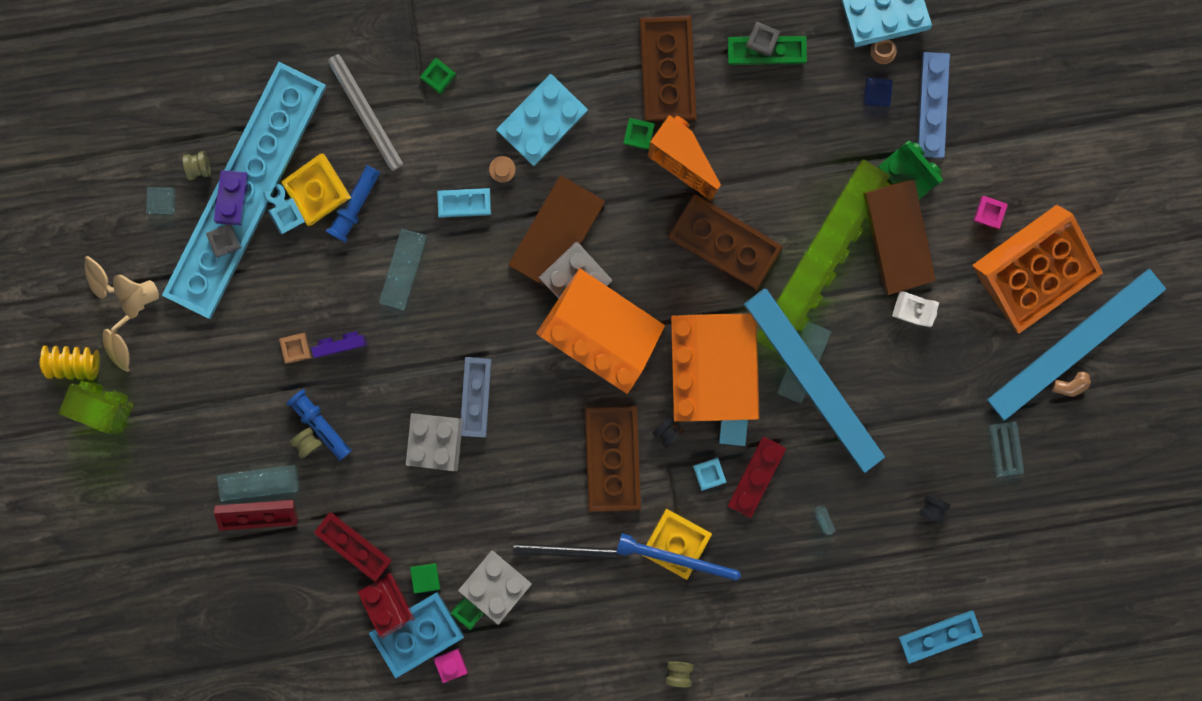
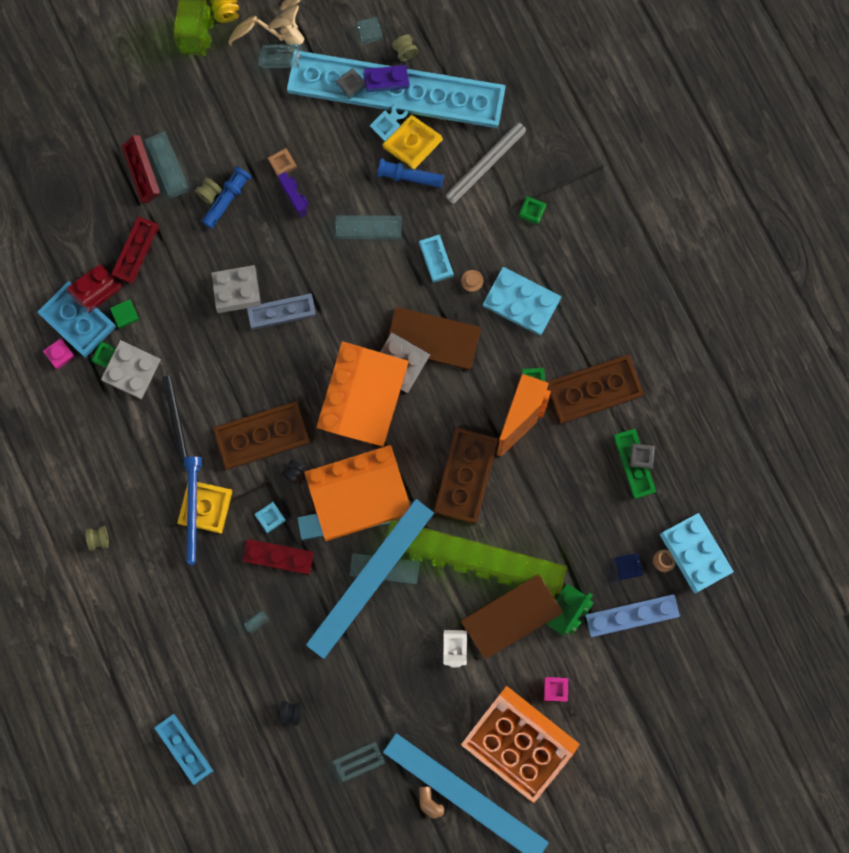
camera: 75 degrees right, 10 degrees down
none -> clear light blue tile [258,44,303,68]

